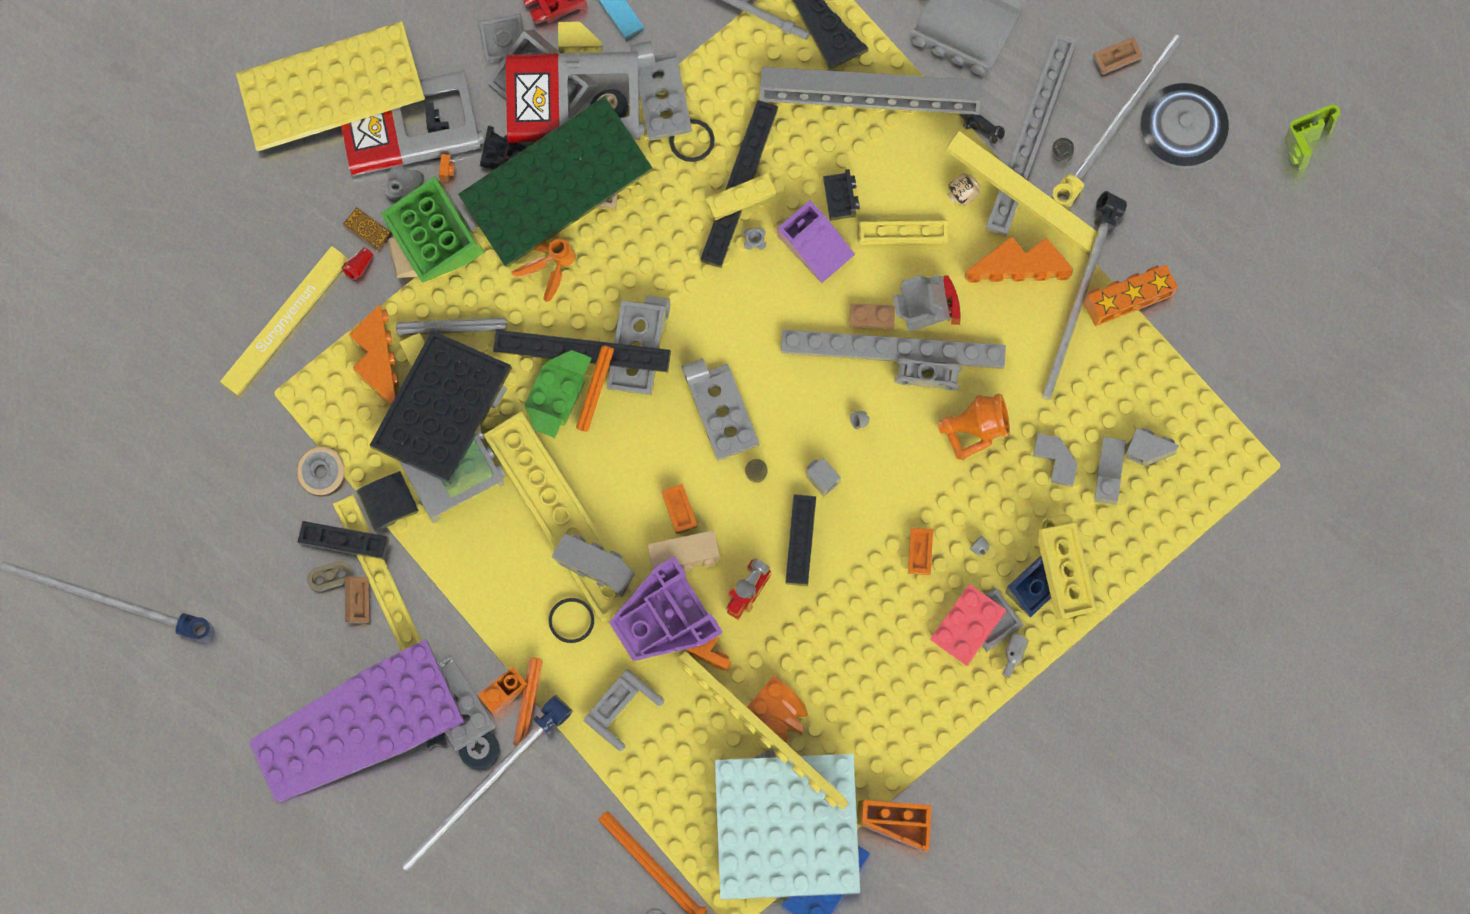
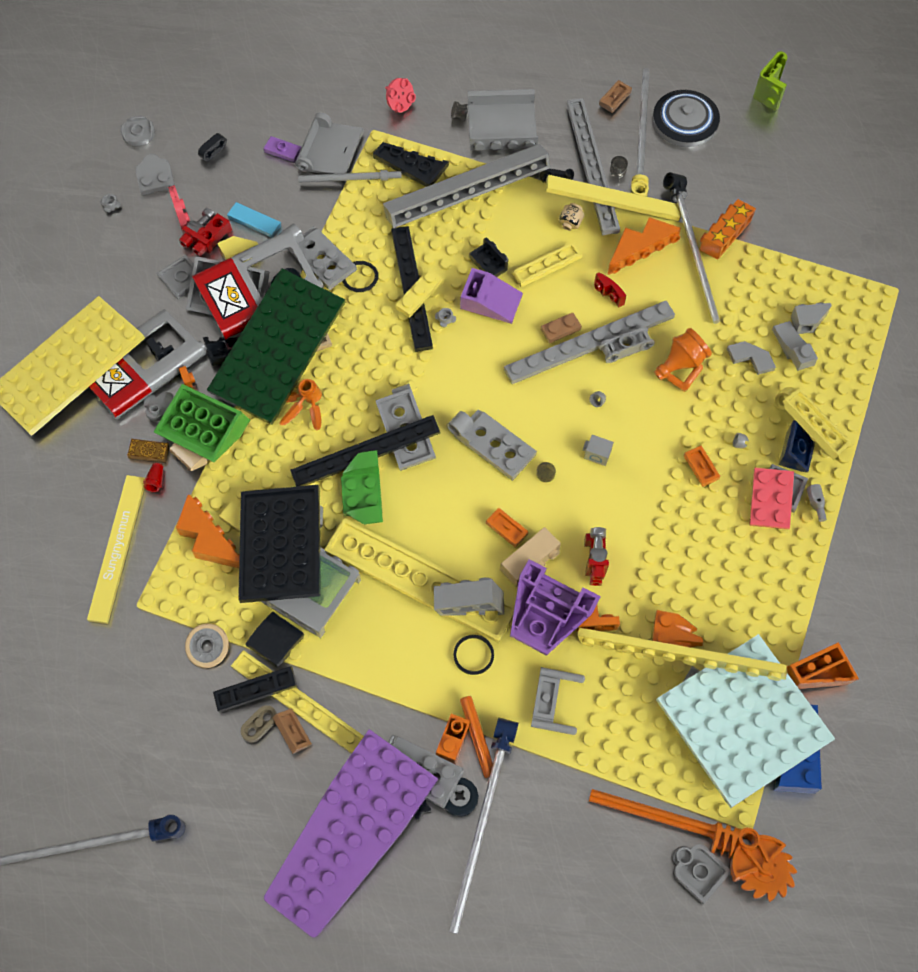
camera: 35 degrees left, 10 degrees down
light grey axle [396,317,507,335] -> none
orange axle [576,345,614,432] -> none
black plate [785,494,816,586] -> none
light grey panel [893,275,950,331] -> none

